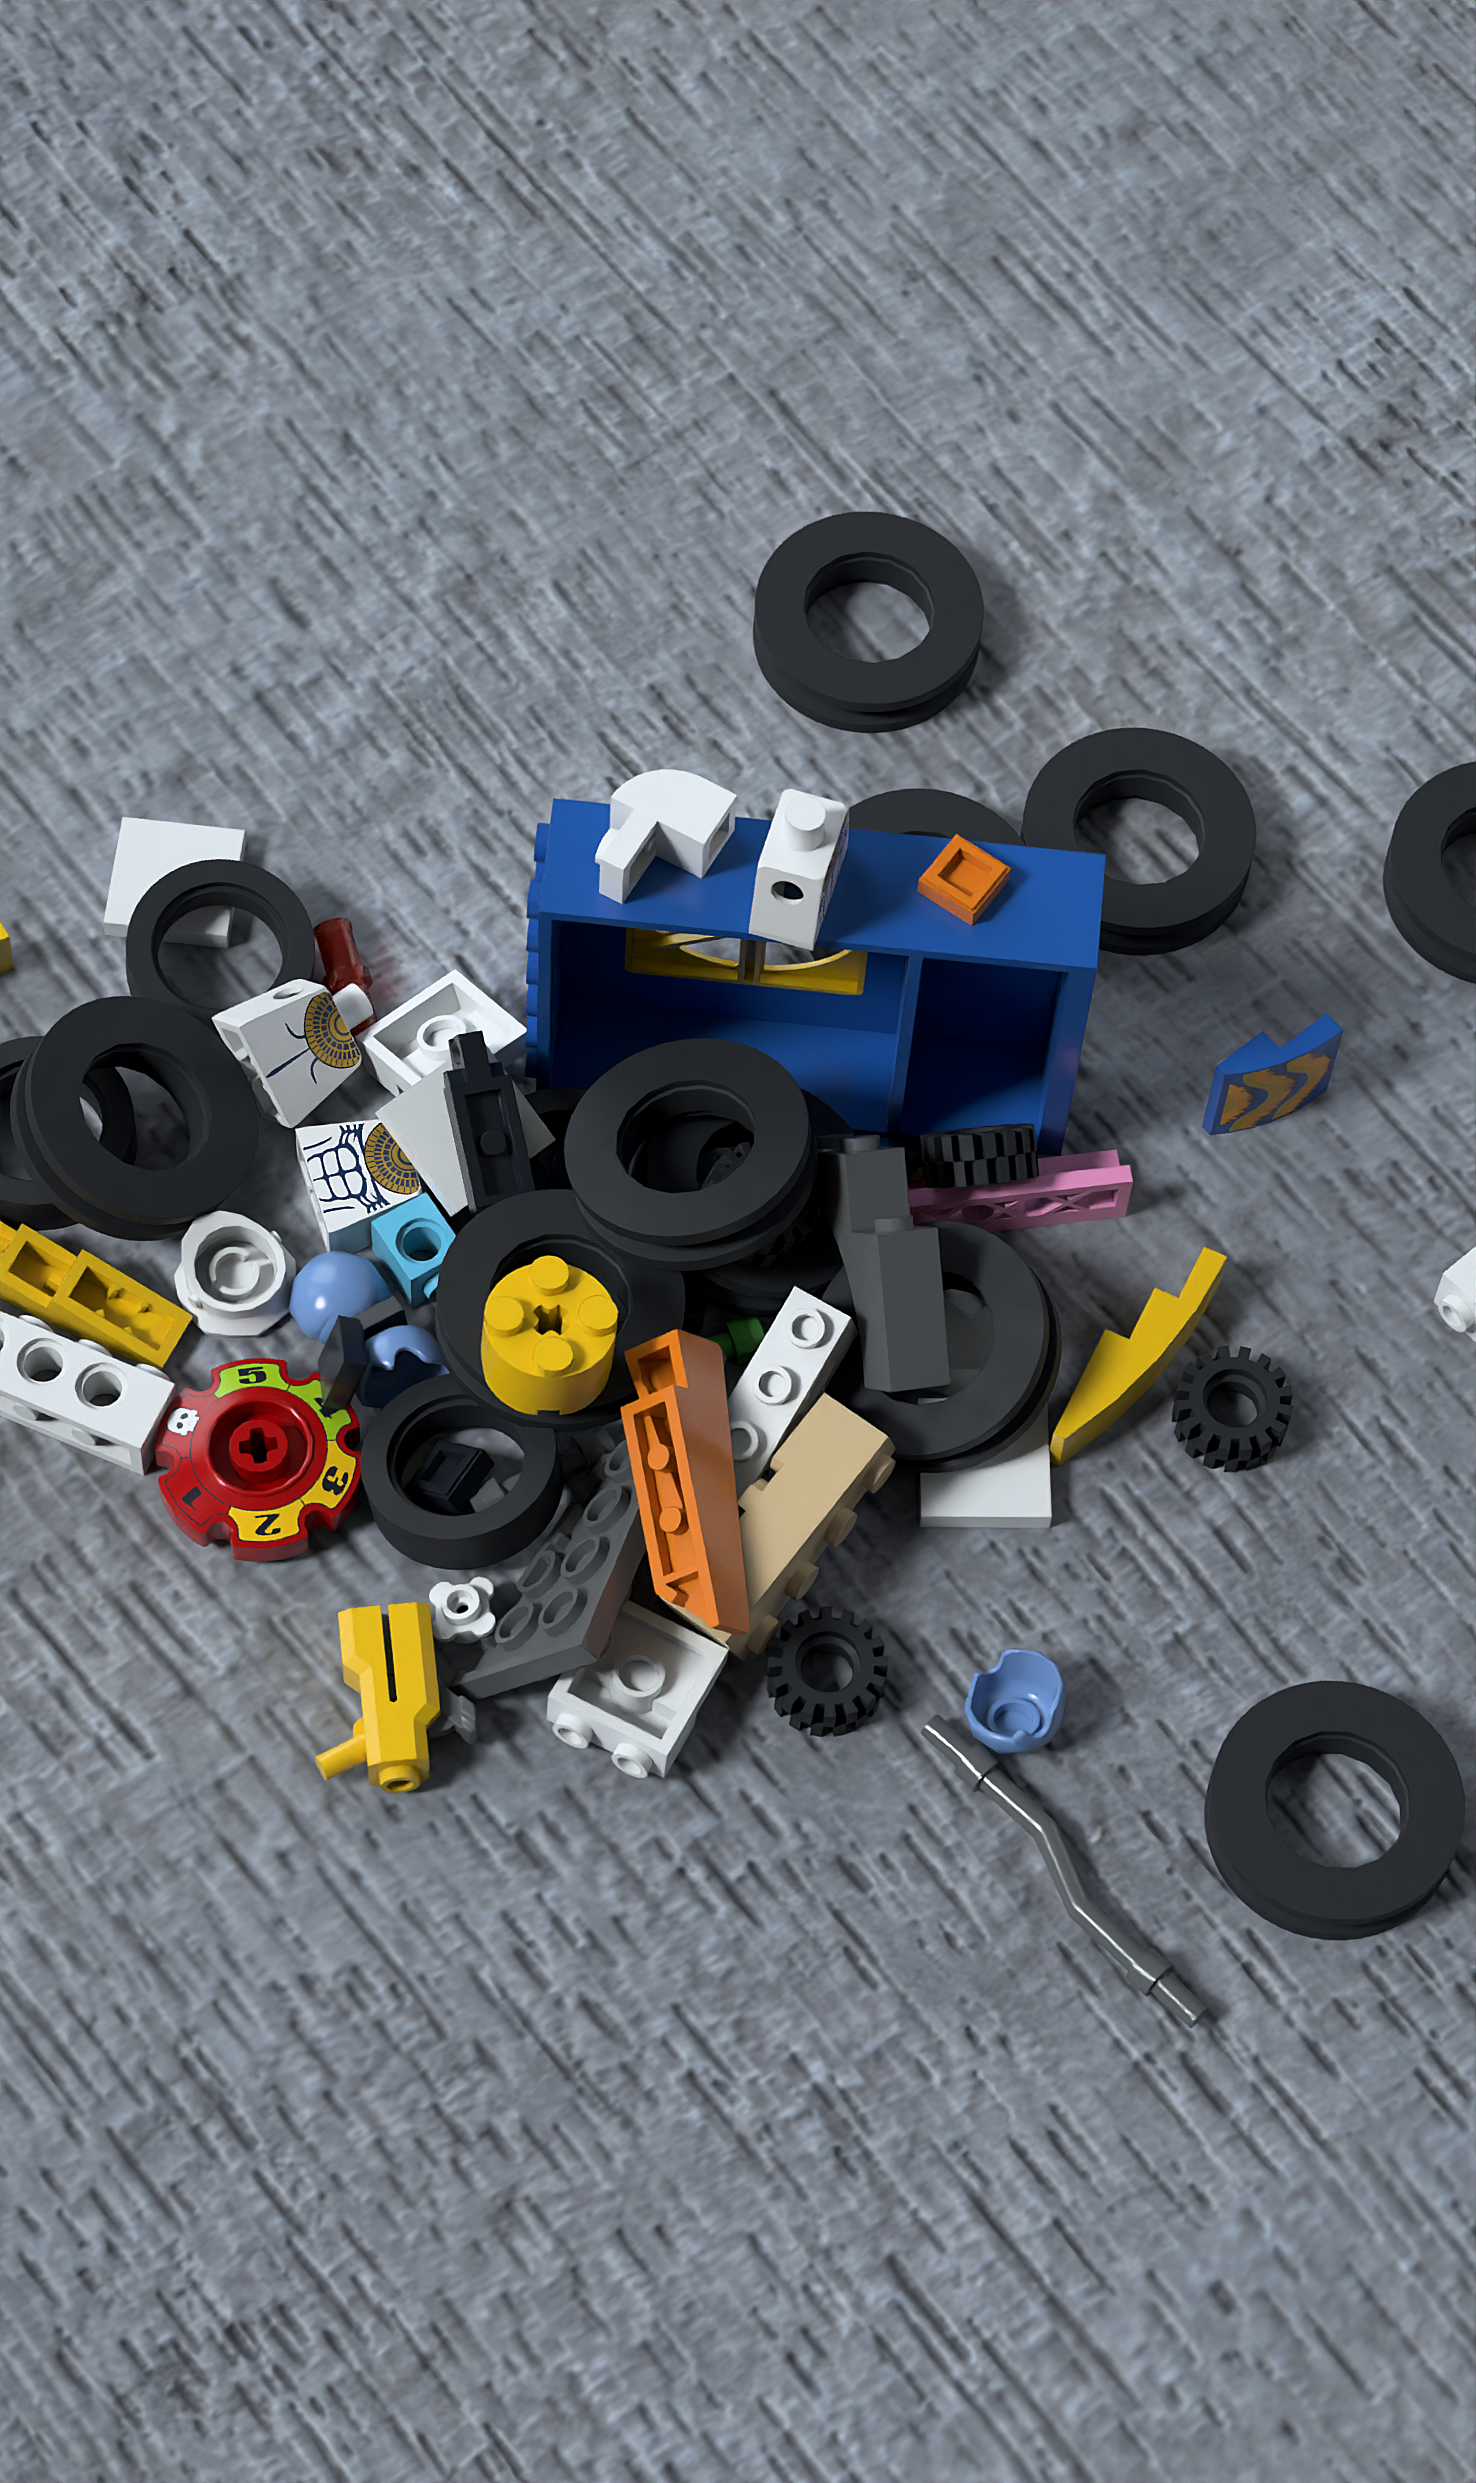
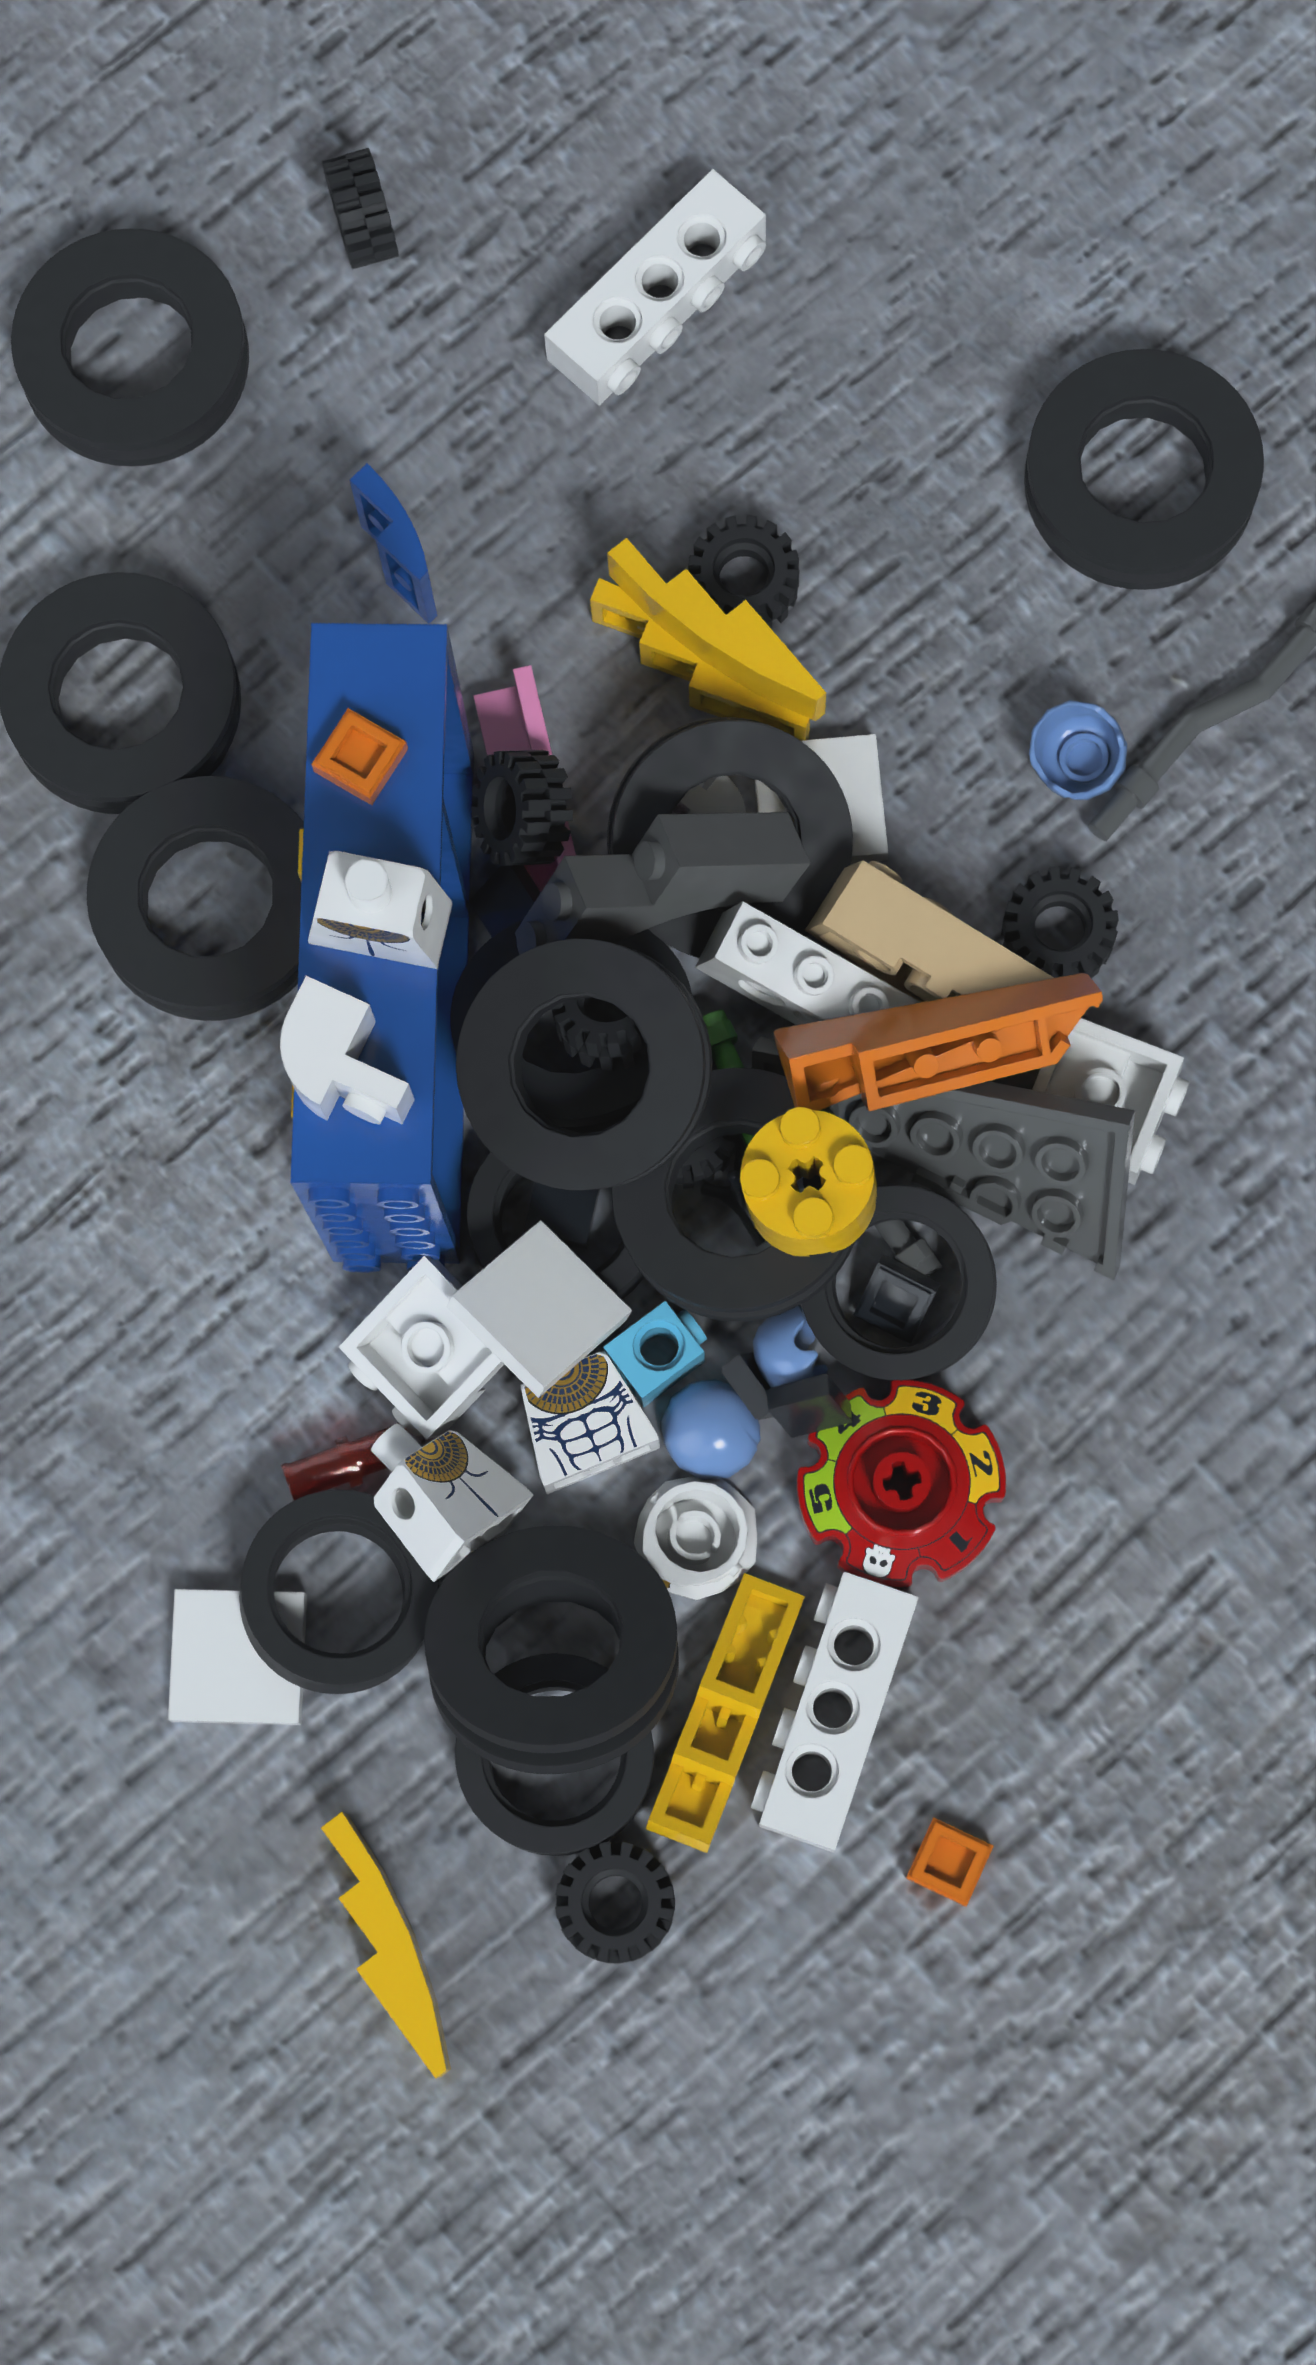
camera: 85 degrees left, 15 degrees up
yellow piece [315,1602,477,1793] -> none
white plate [429,1577,496,1644] -> none
black hinge [443,1030,536,1215] -> none
none -> yellow slope [607,538,827,721]

